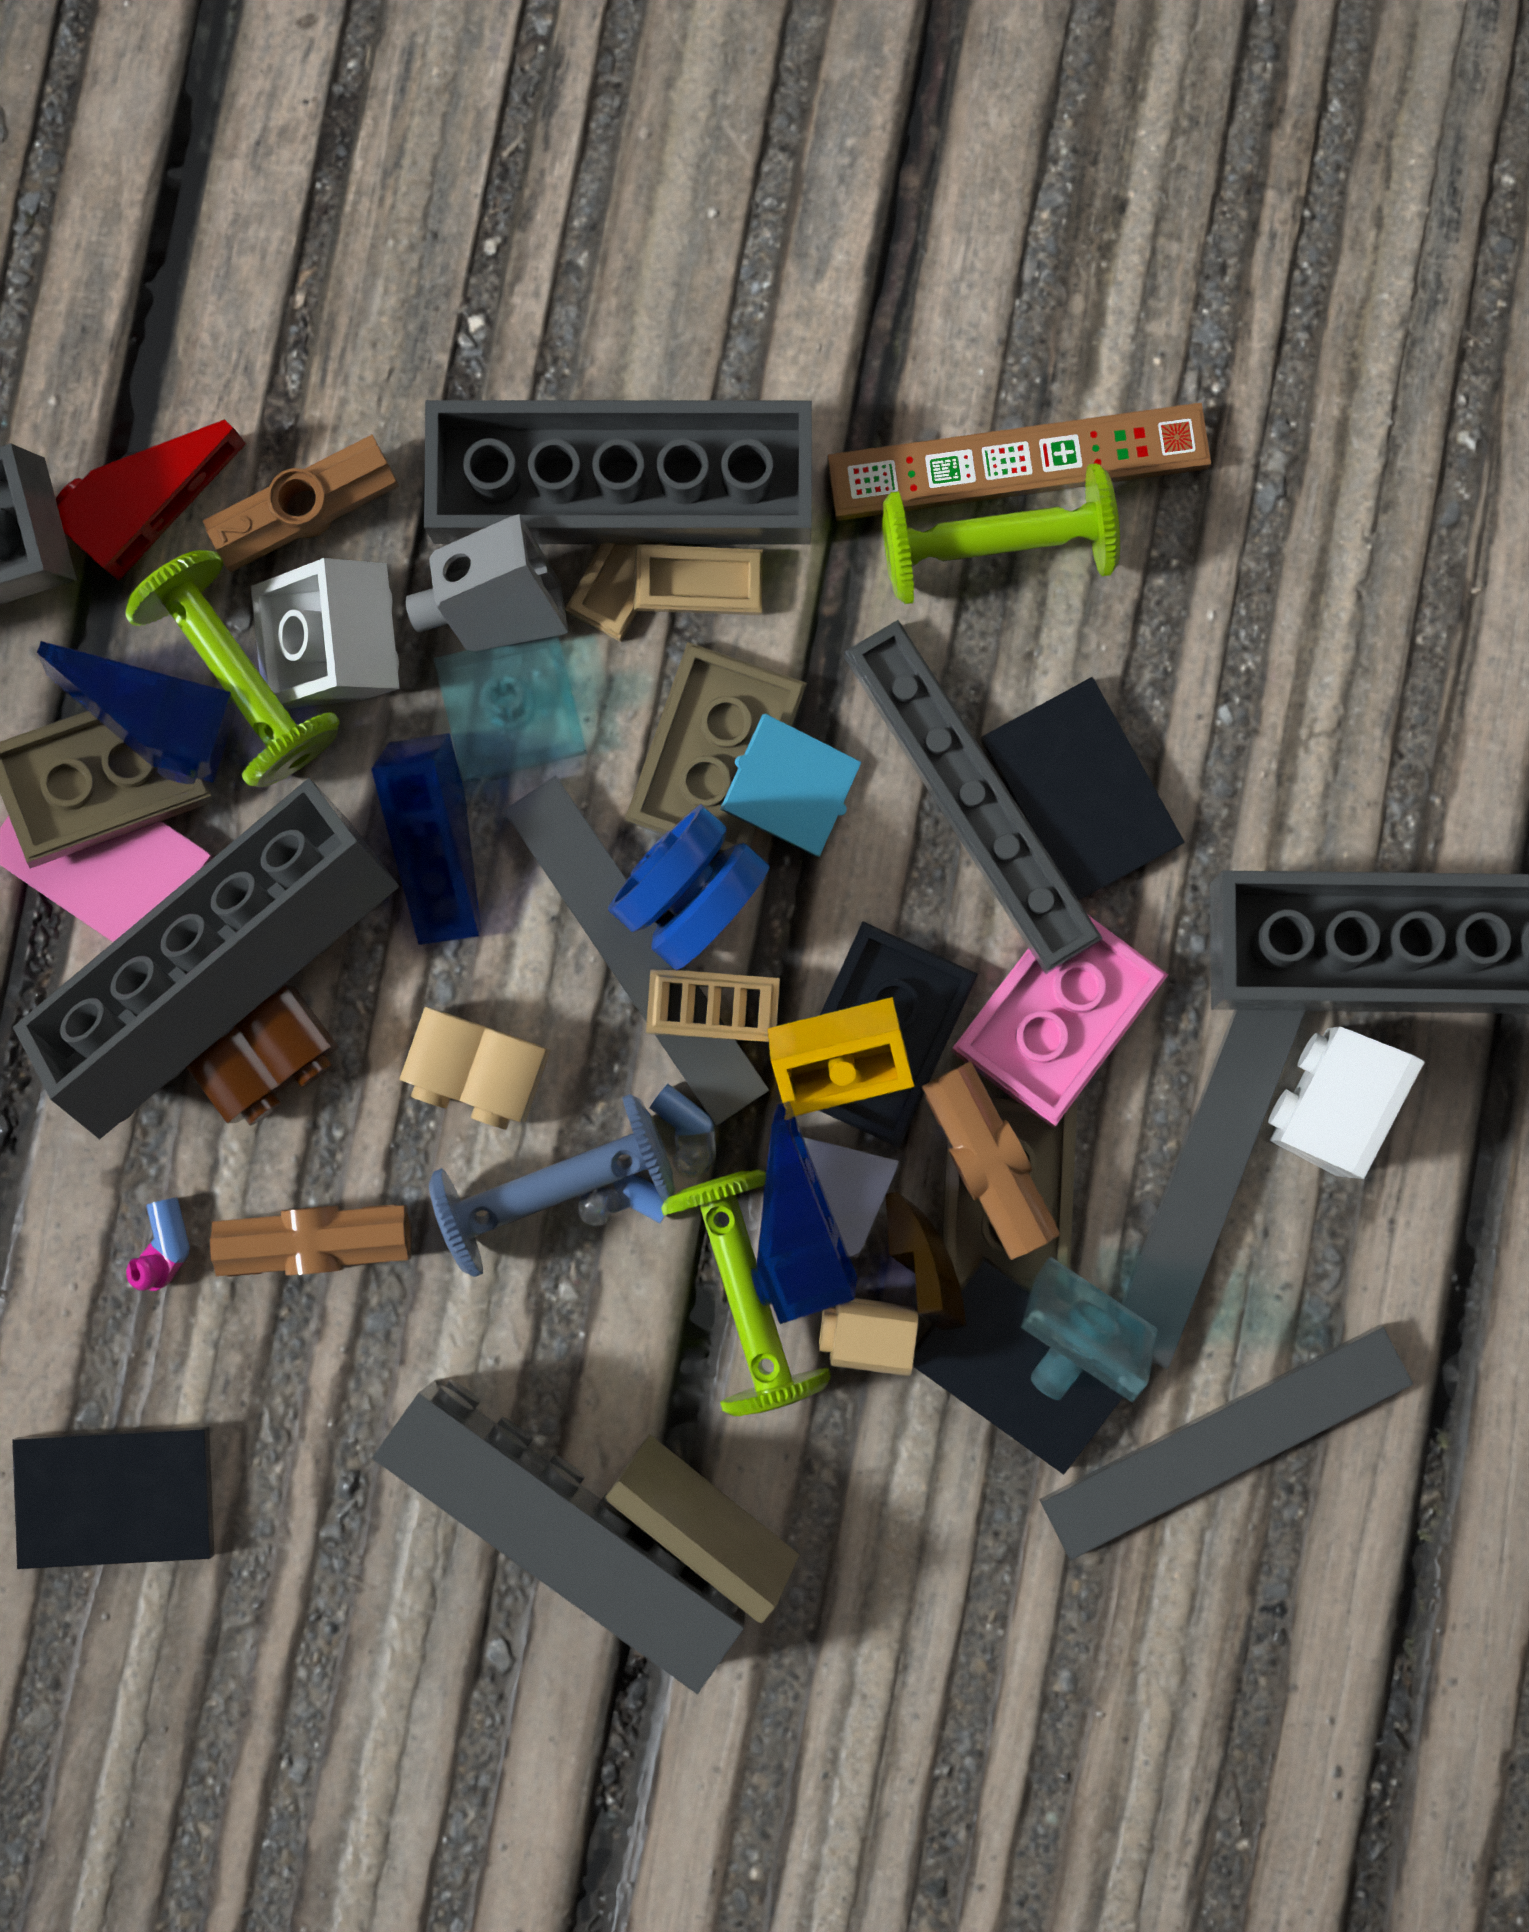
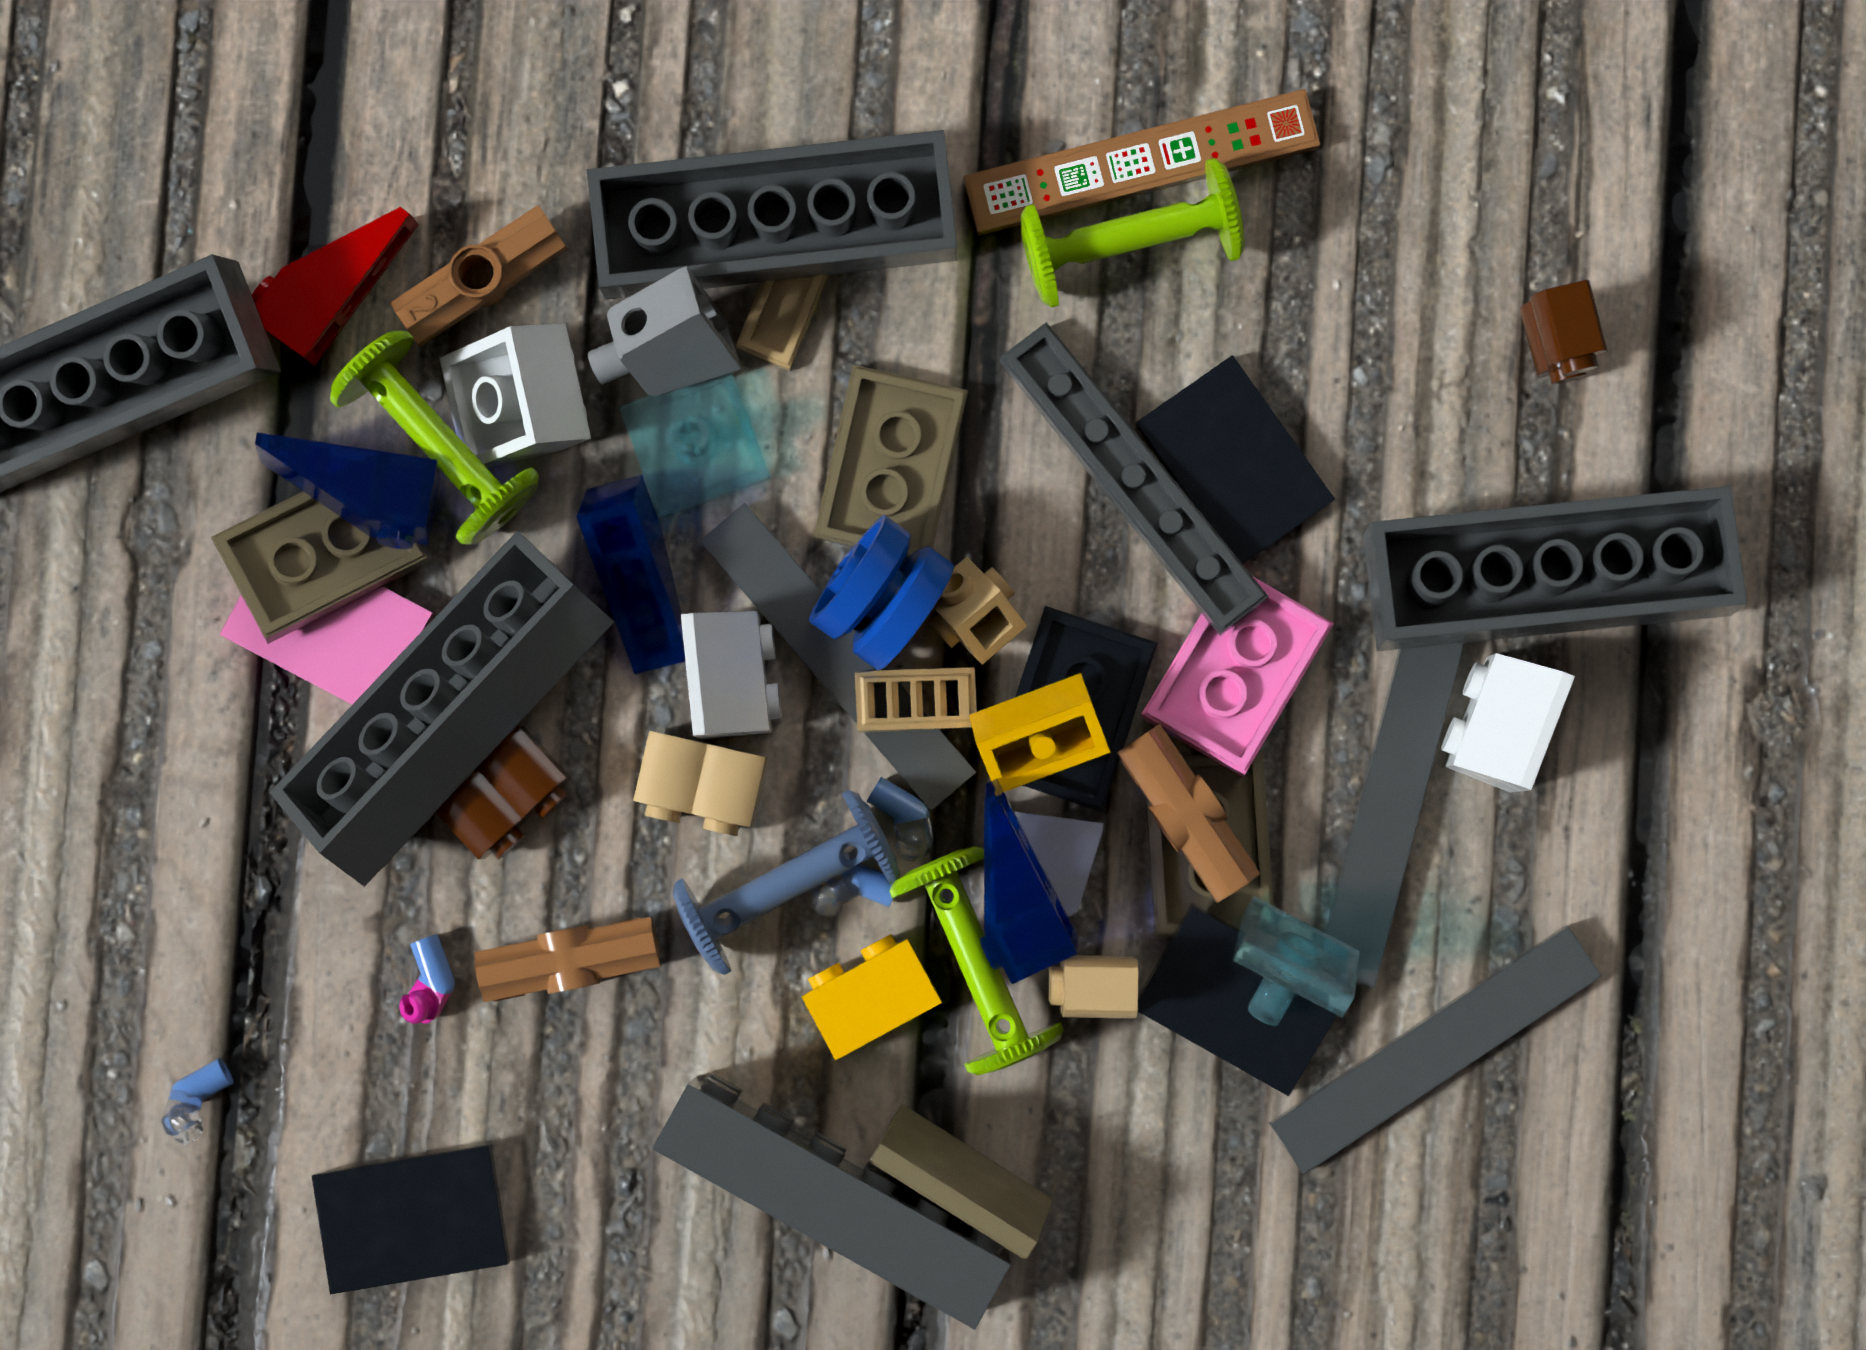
camera: 10 degrees left, 0 degrees up
tan tile [634,545,763,615] -> none
medium azure piece [720,714,862,857] -> none
dark brown slope [886,1192,966,1331] -> none
none -> white slope [681,611,782,740]
none -> yellow brick [801,933,942,1061]
none -> tan brick [928,557,1027,665]
none -> reddish brown brick [1520,280,1608,385]

